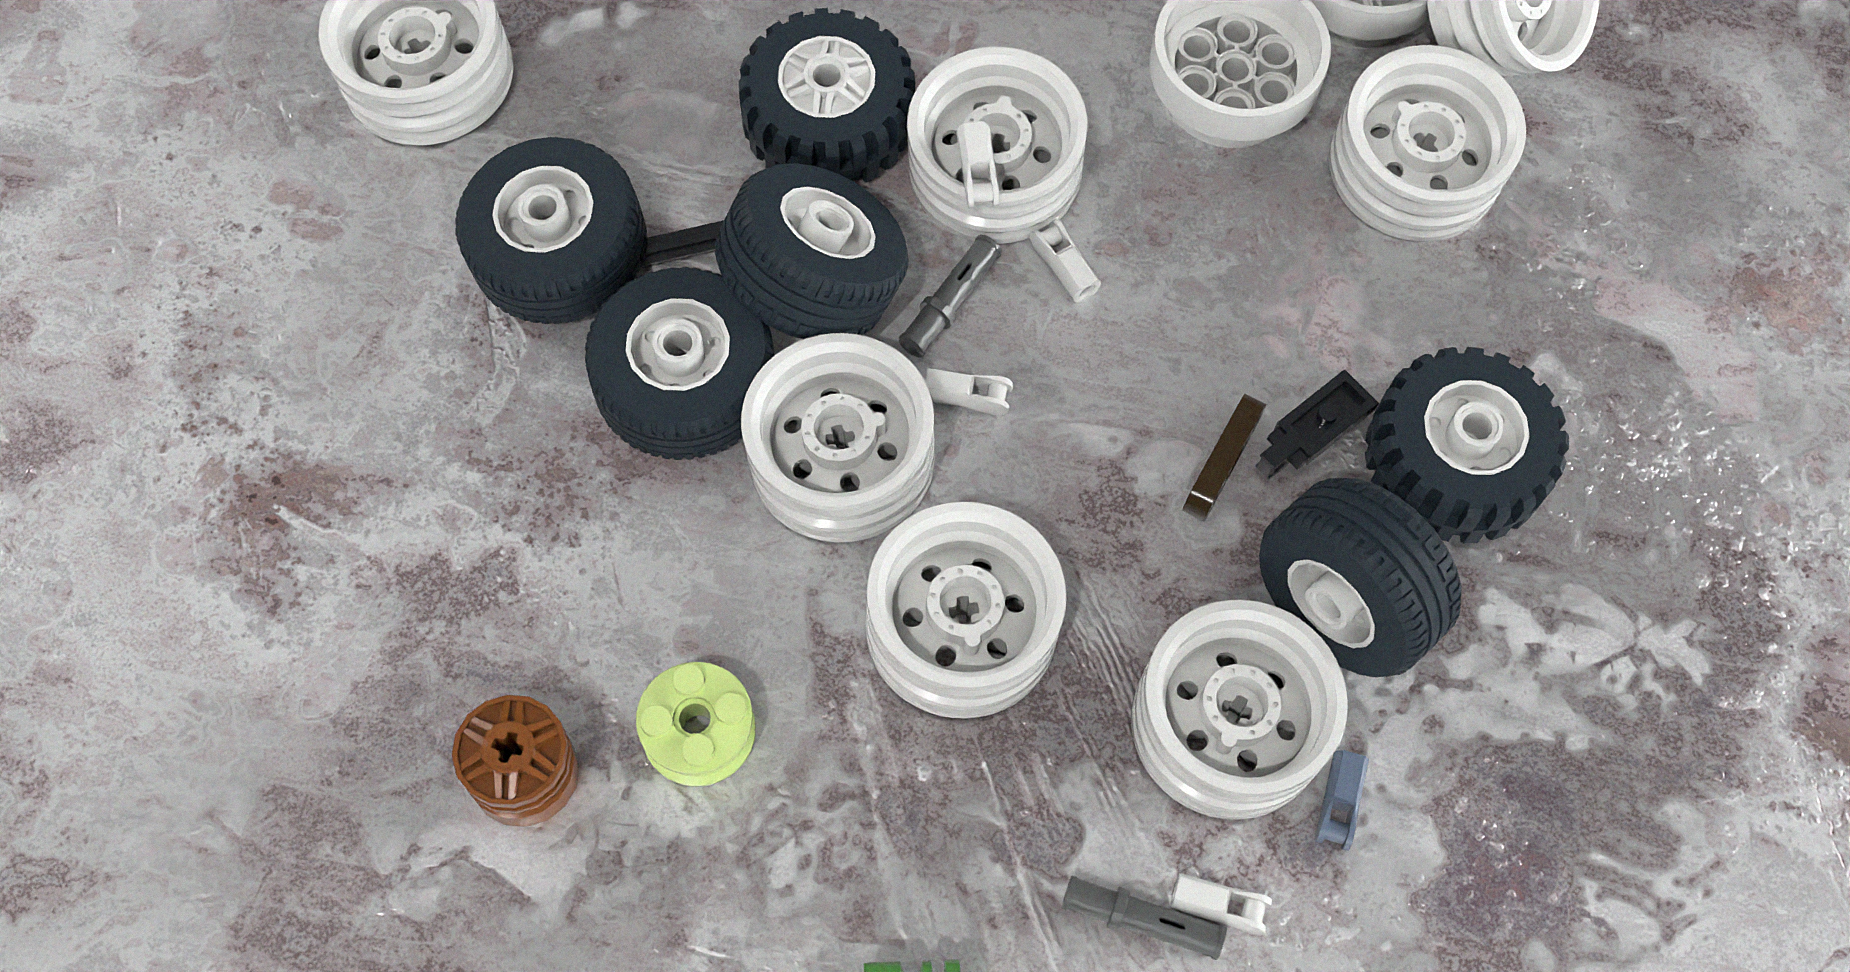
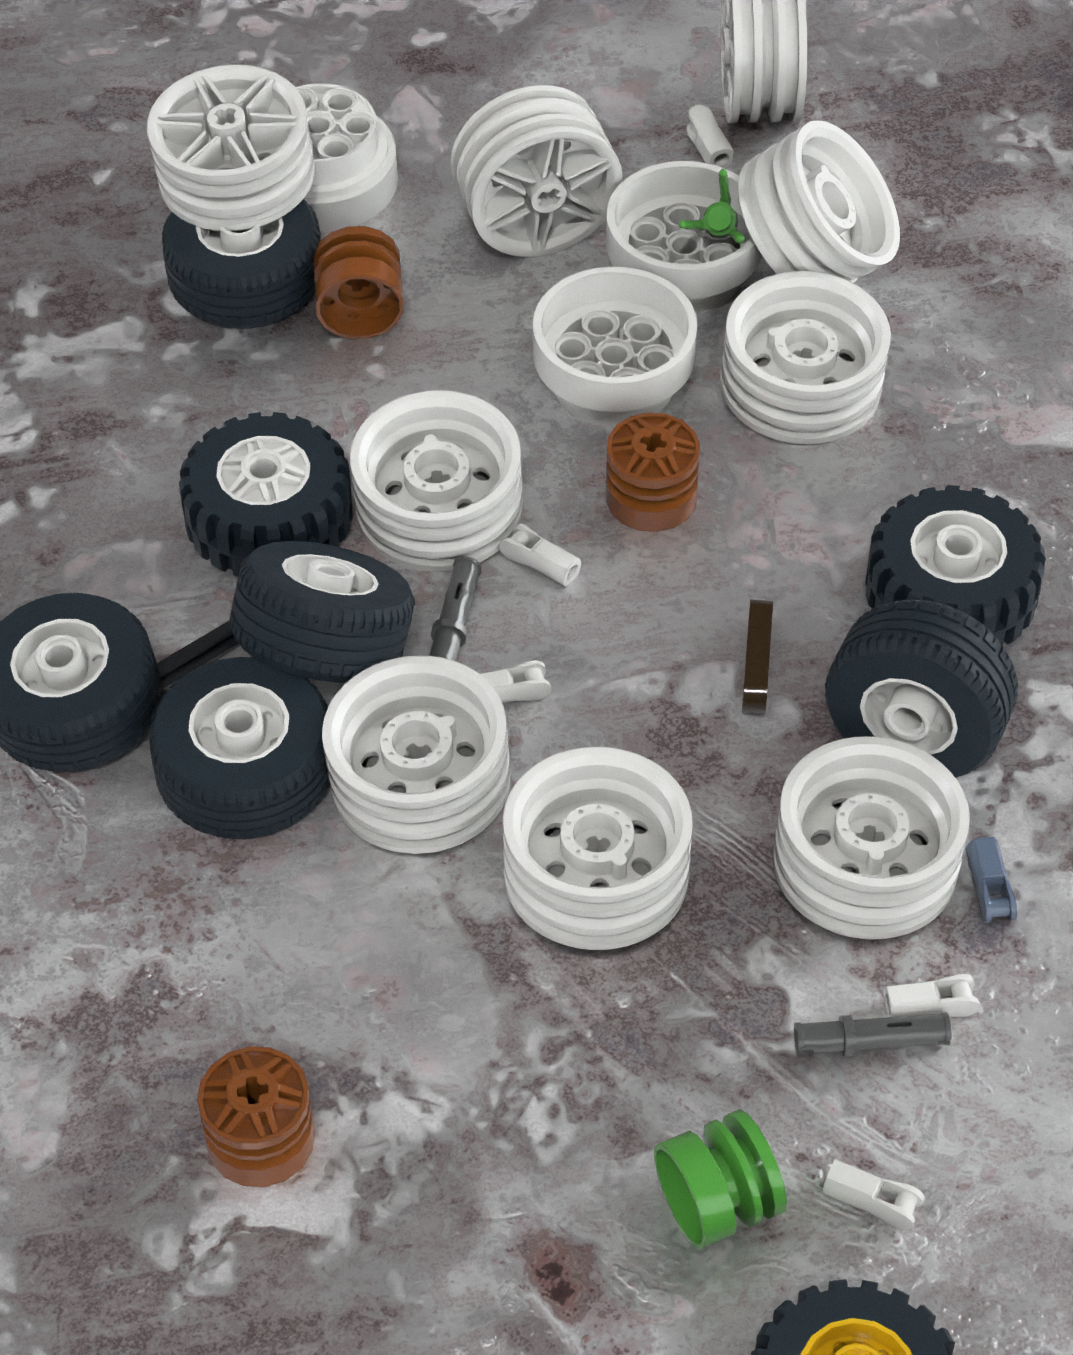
camera: 20 degrees left, 15 degrees down
yellowish green wheel [636,662,756,786] -> none
white bar [957,121,999,209] -> none
black hinge [1255,370,1379,480] -> none
none -> dark orange wheel [606,413,700,532]

